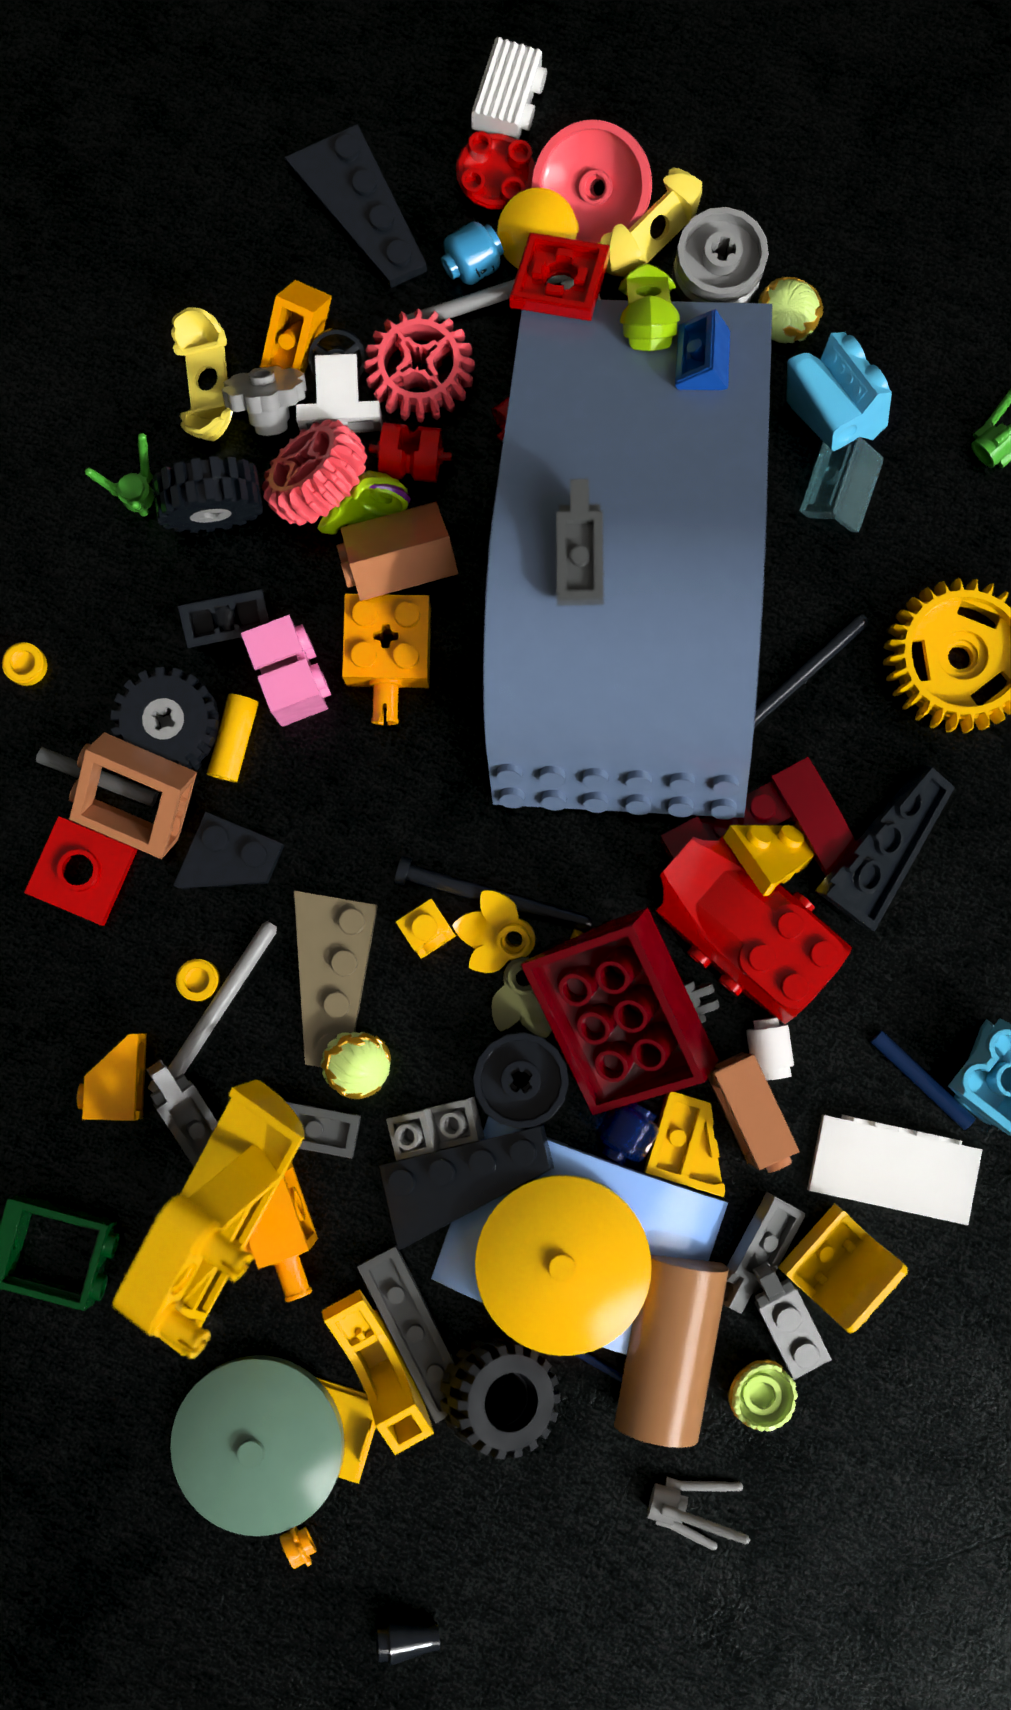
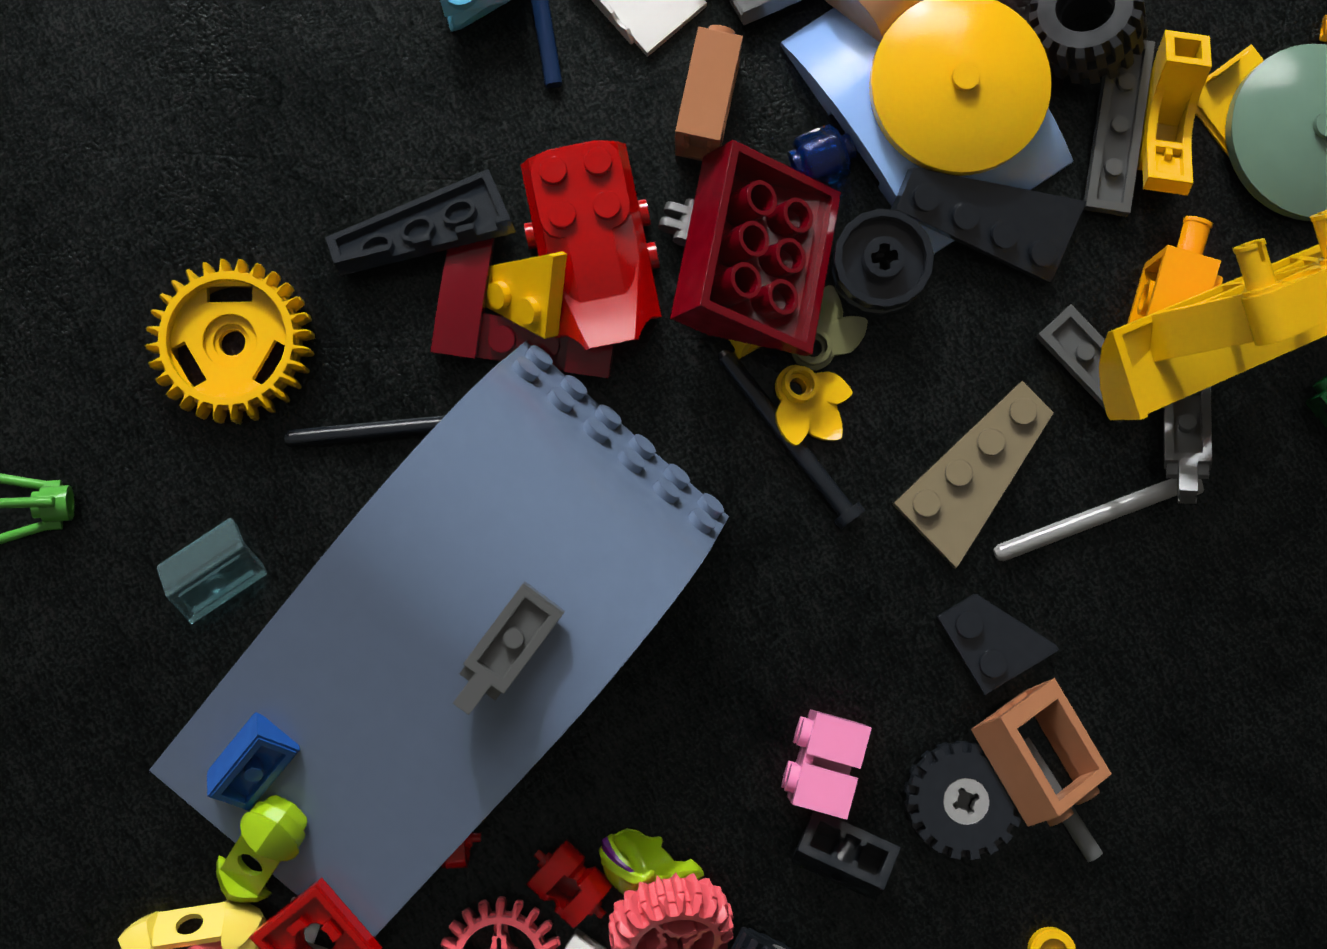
camera: 140 degrees left, 0 degrees up
red piece [24,816,138,926] -> none
light orange slope [77,1033,147,1121] -> none
yellow tile [176,959,220,1001] -> none
yellow piece [207,694,259,782] -> none
yellowish green hair [320,1032,391,1099] -> none
nougat brick [337,502,458,601] -> none
light orange brick [342,594,431,725] -> none
light grey slope [386,1097,485,1161] -> none
yellow brick [396,899,456,959] -> none
yellow wing [643,1091,725,1197] -> none
light grey wheel [672,207,769,303] -> none
white brick [746,1017,794,1080] -> none
yellowish green hair [758,277,823,344] -> none
medium azure piece [786,332,892,451] -> none

